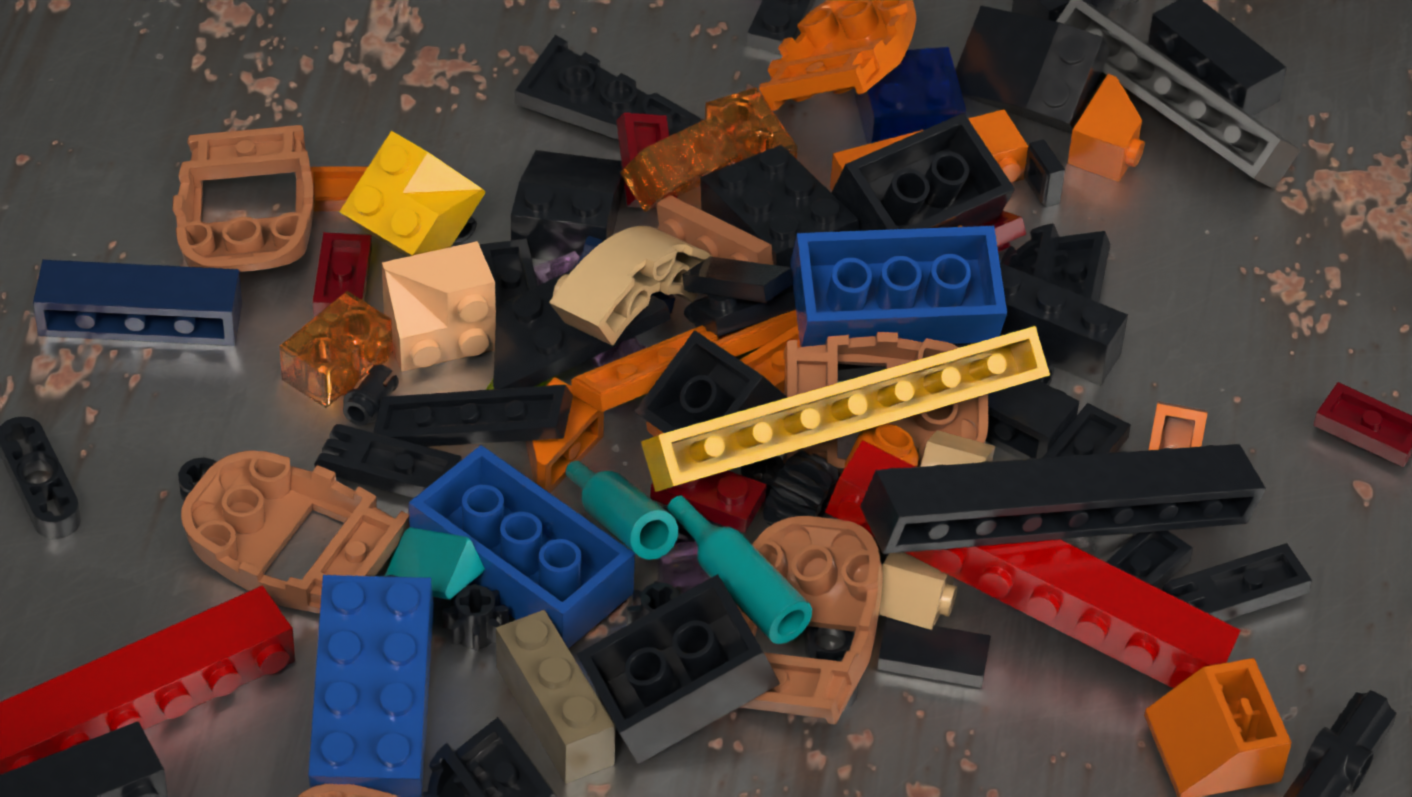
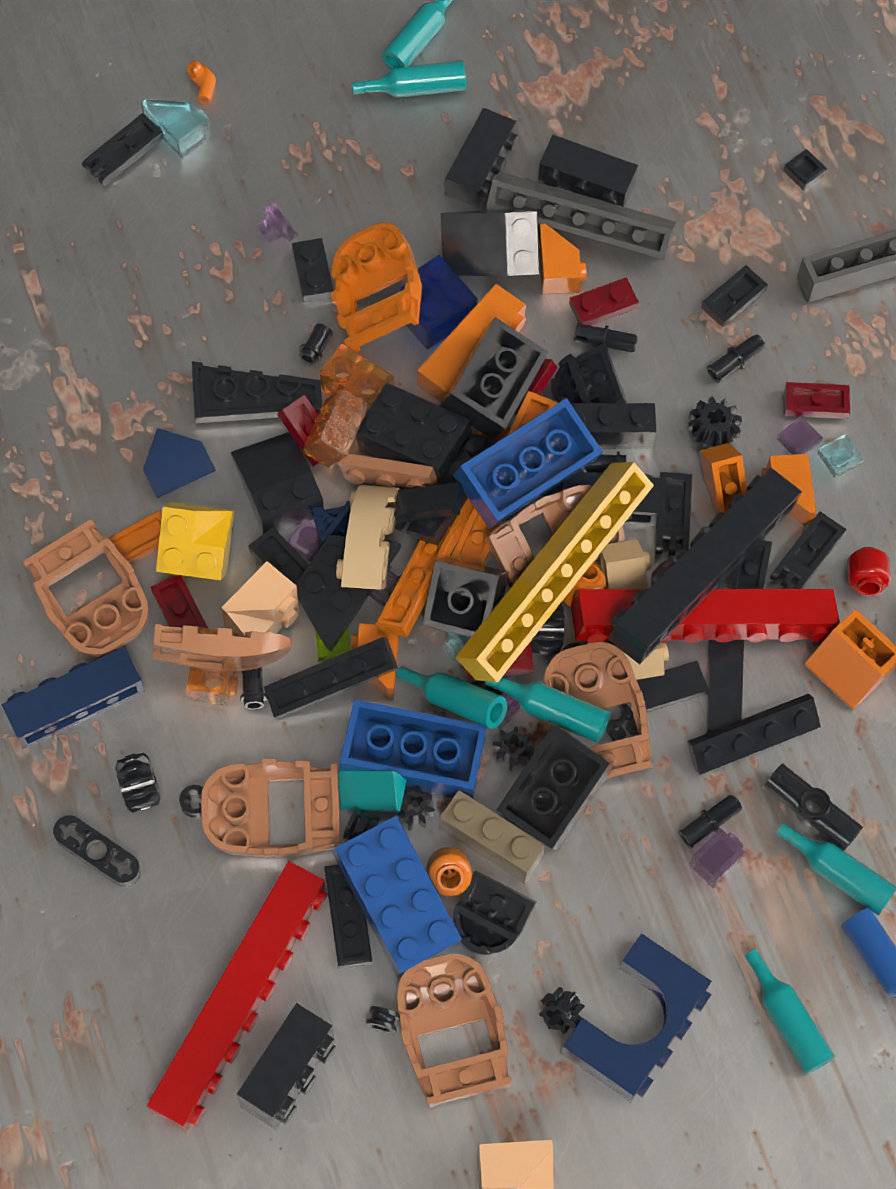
camera: 30 degrees left, 20 degrees up
black hinge [314,424,462,498] -> none
black tile [1024,139,1065,208] -> none
none -> black gear [115,753,161,813]
none -> dark blue slope [143,428,216,499]
none -> nougat slope [153,624,292,672]
none -> black pin [299,323,333,365]
none -> black tile [324,864,373,969]
none -> orange head [426,847,472,897]
none -> dark red plate [569,277,639,326]
none -> black axle [574,323,638,352]
none -> black gear [687,396,742,450]
none -> black plate [687,693,821,775]
none -> black plate [701,265,768,328]
none -> black axle [707,334,766,383]
none -> black tile [707,640,744,733]
none -> orange slope [761,454,816,526]
none -> clear purple tile [777,416,823,455]
none -> clear light blue plate [817,434,863,478]
none -> red head [847,547,891,597]

